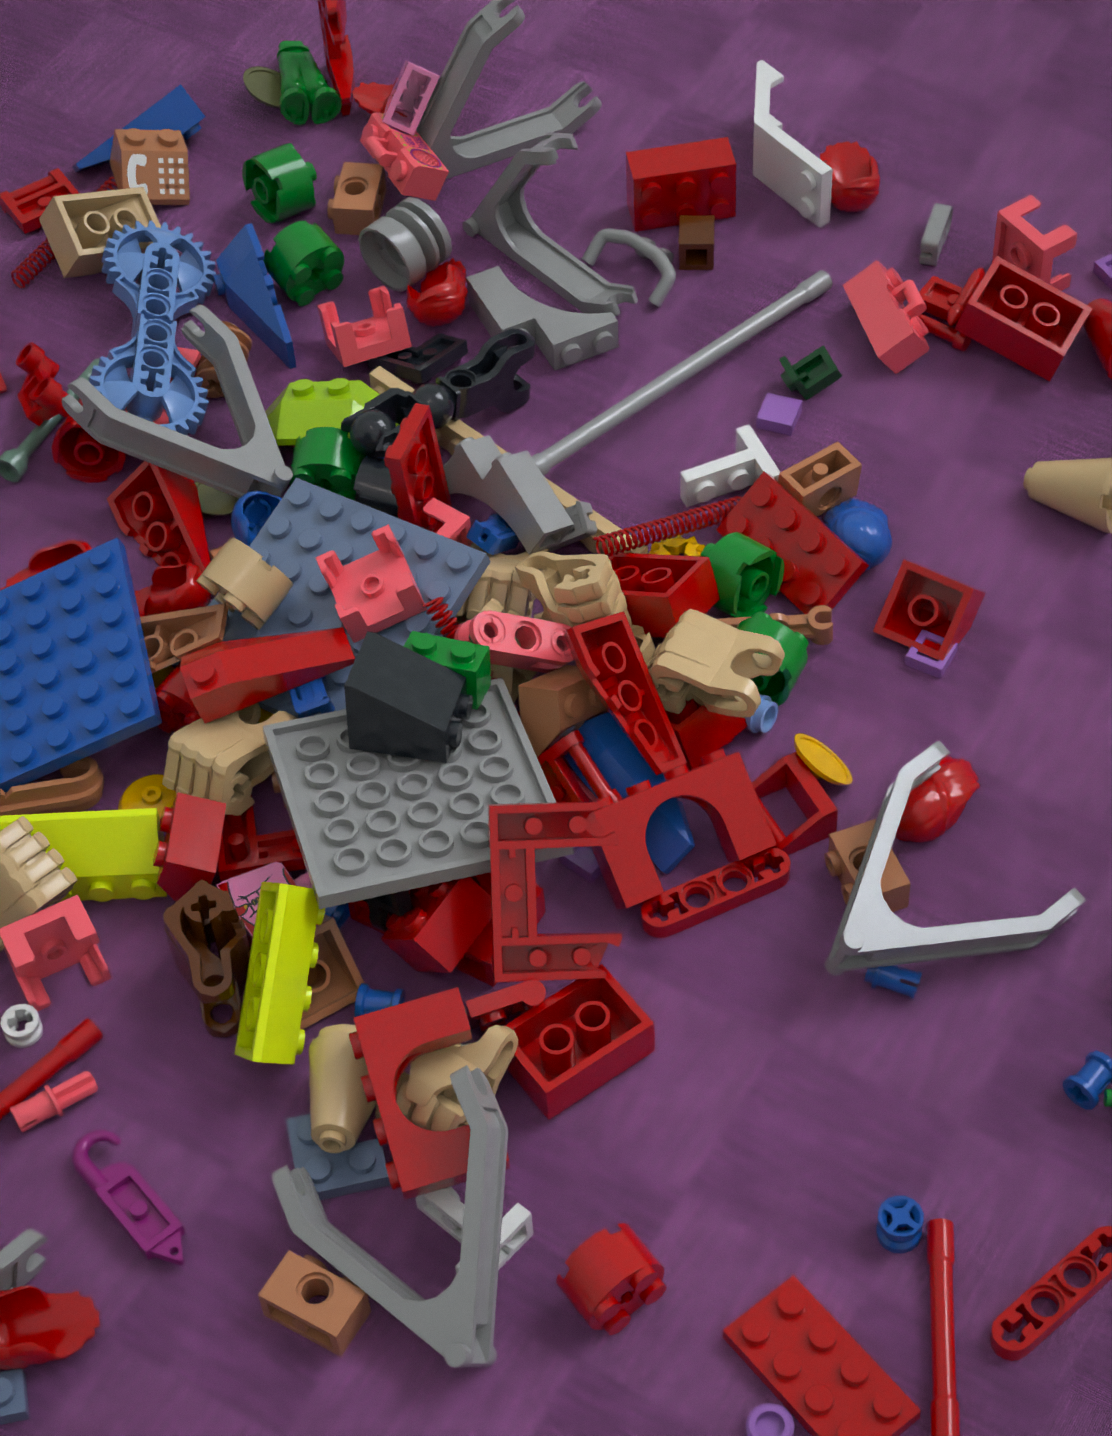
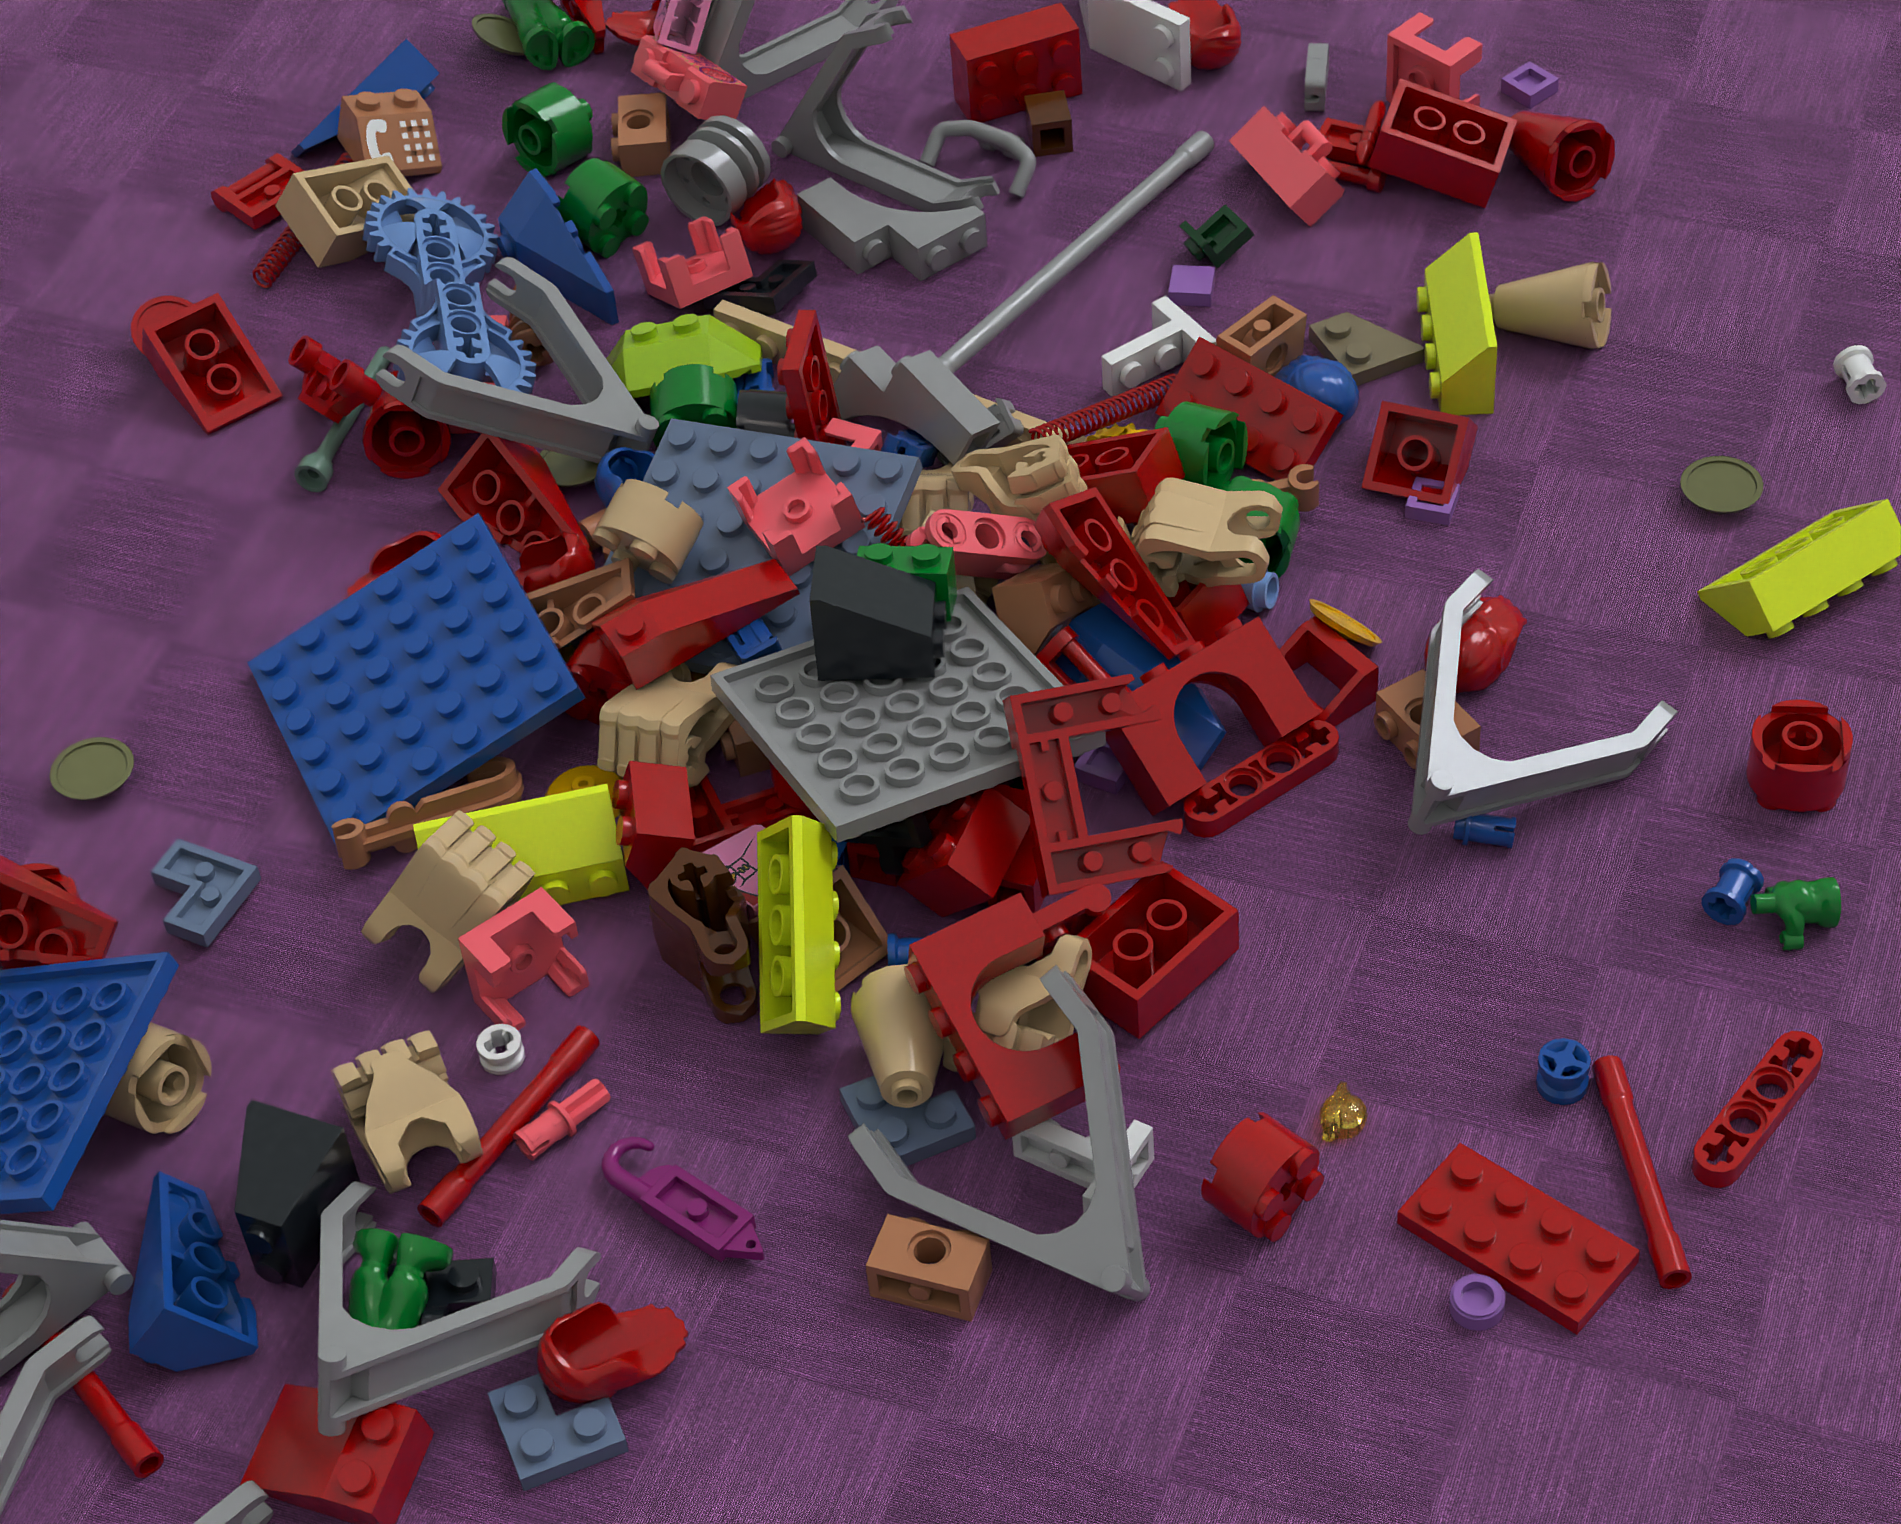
camera: 10 degrees left, 5 degrees down
black piece [341,329,535,458] -> none
none -> dark tan wing [1309,312,1424,386]
none -> clear yellow piece [1319,1081,1368,1142]
none -> neon yellow slope [1416,232,1497,415]

